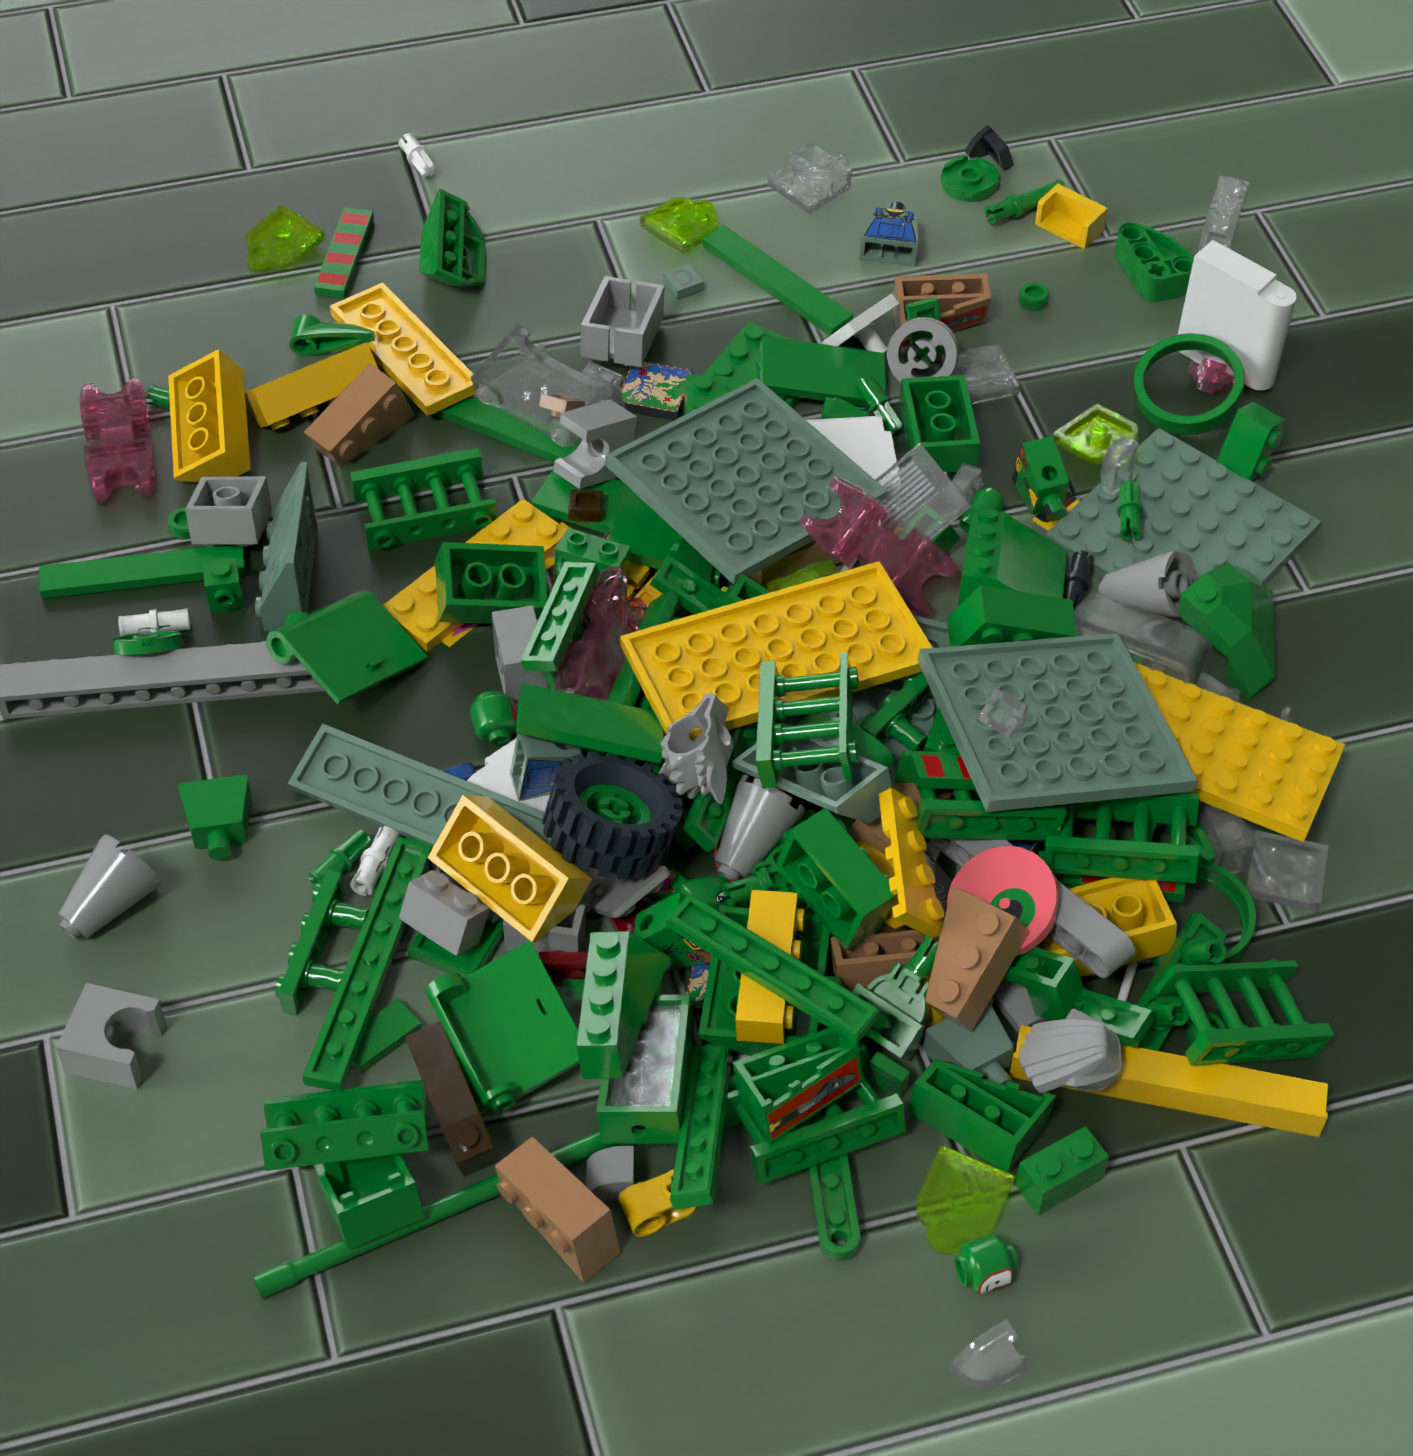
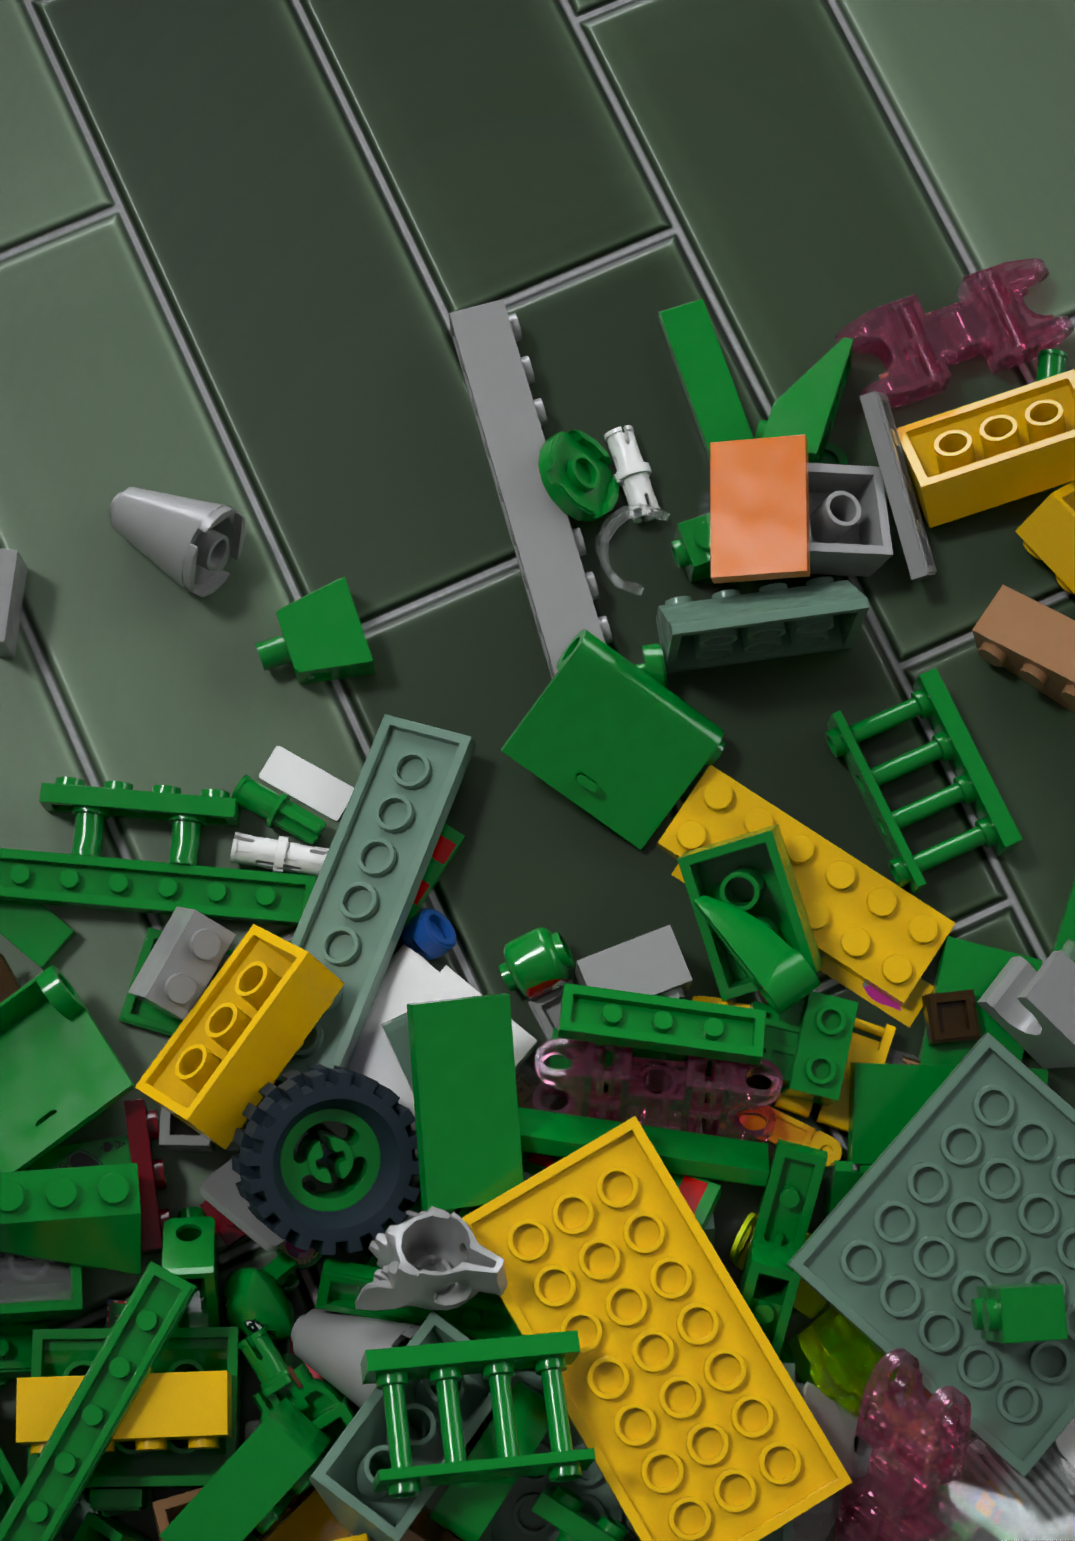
camera: 80 degrees right, 25 degrees up
none -> white sticker [259,746,354,821]
none -> clear helmet [595,503,670,596]
none -> green piece [694,895,821,1015]
none -> orange tile [710,434,810,584]
none -> green slope [755,337,853,463]
none -> light grey tile [860,391,937,580]
none -> green brick [971,1282,1068,1344]

